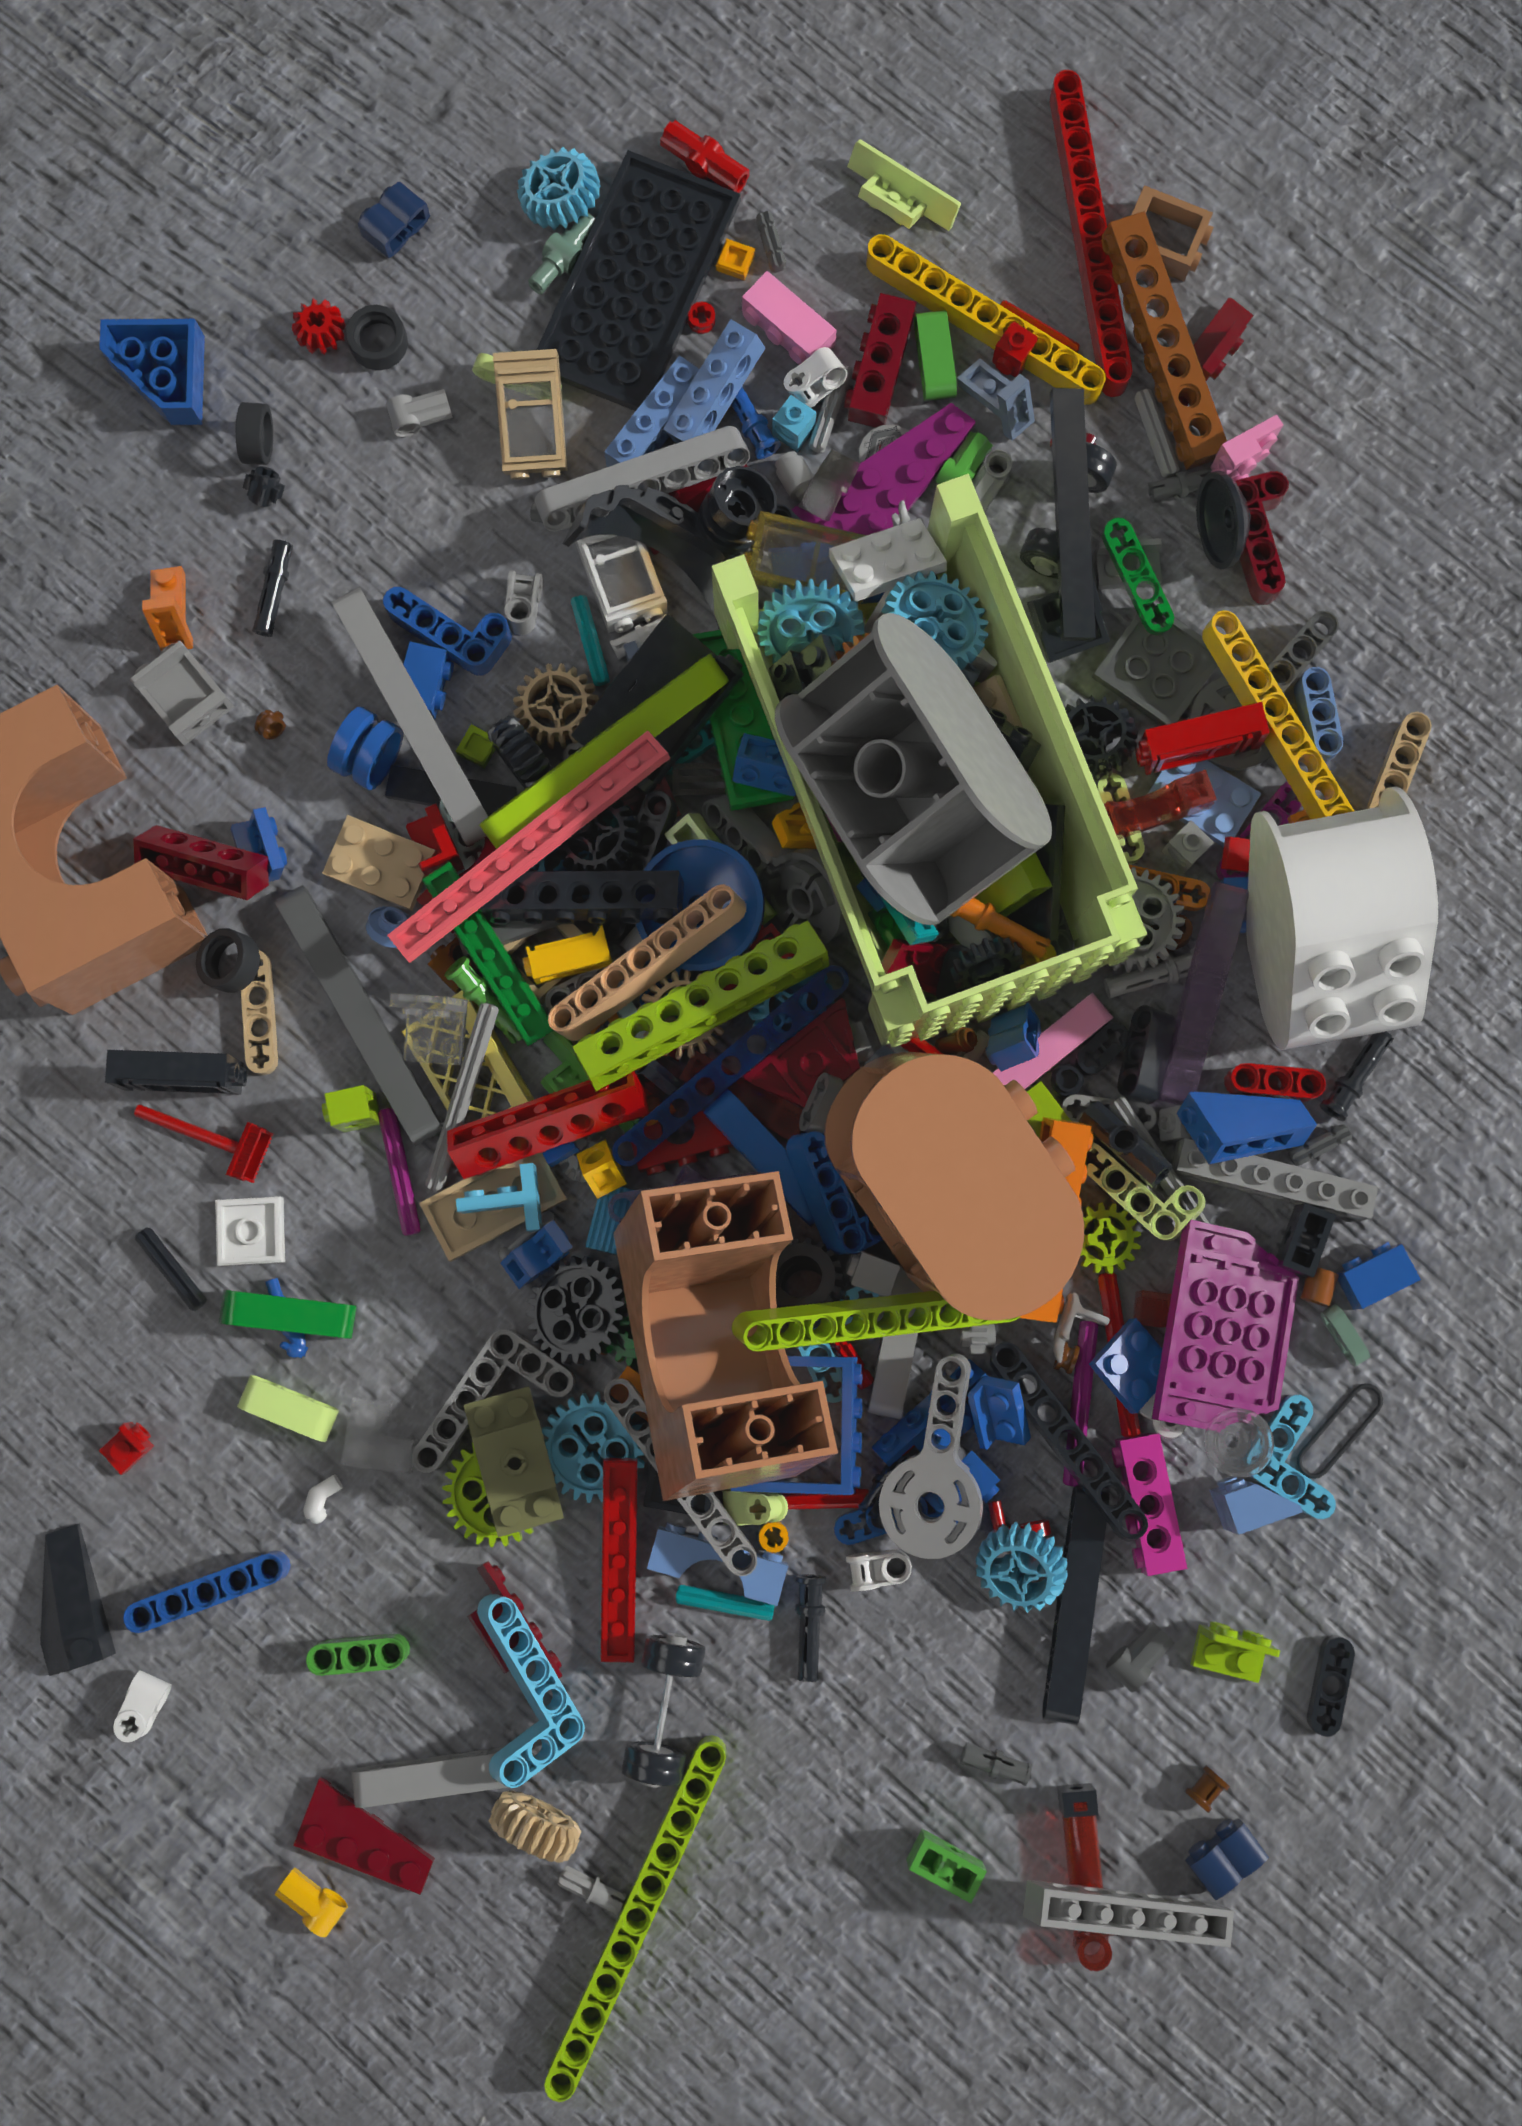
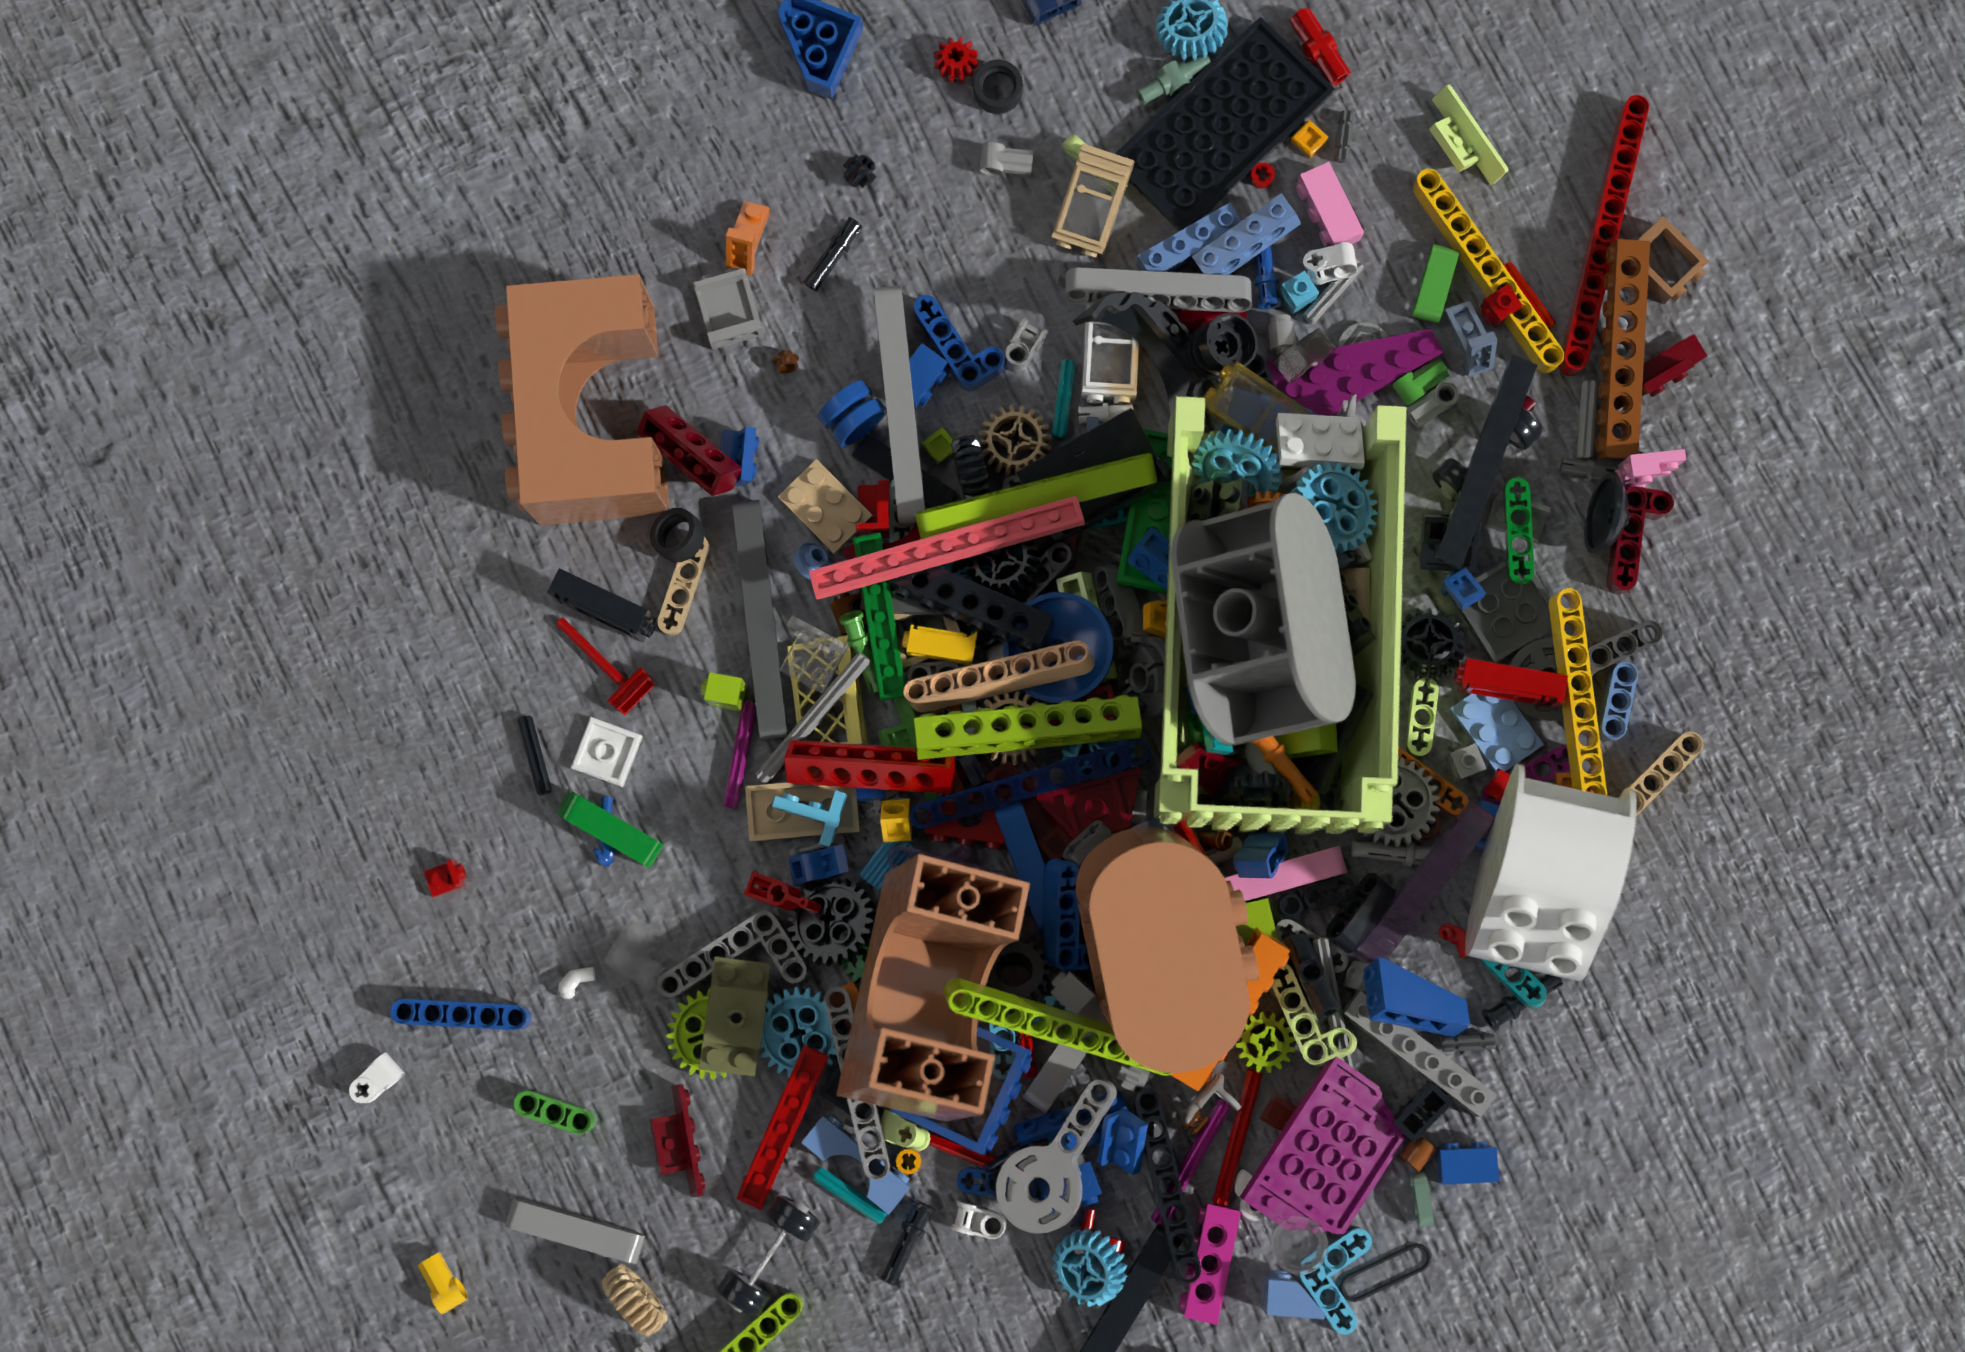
camera: 25 degrees right, 0 degrees up
black wedge [40,1523,116,1676] -> none
black tyre [235,402,273,465] -> none
yellowish green beam [237,1375,339,1442] -> none
dark red wing [293,1776,435,1895] -> none
medium azure beam [477,1594,585,1788] -> none
dark red brick [844,293,916,428] -> none
blue plate [1089,1318,1163,1414] -> none
clear red arch [1104,769,1217,840] -> none
red beam [1224,1063,1326,1102] -> none
none -> red piece [744,871,821,913]
none -> red arm [1438,923,1467,958]
none -> blue bracket [1441,568,1485,610]
none -> teal beam [1480,959,1547,1009]

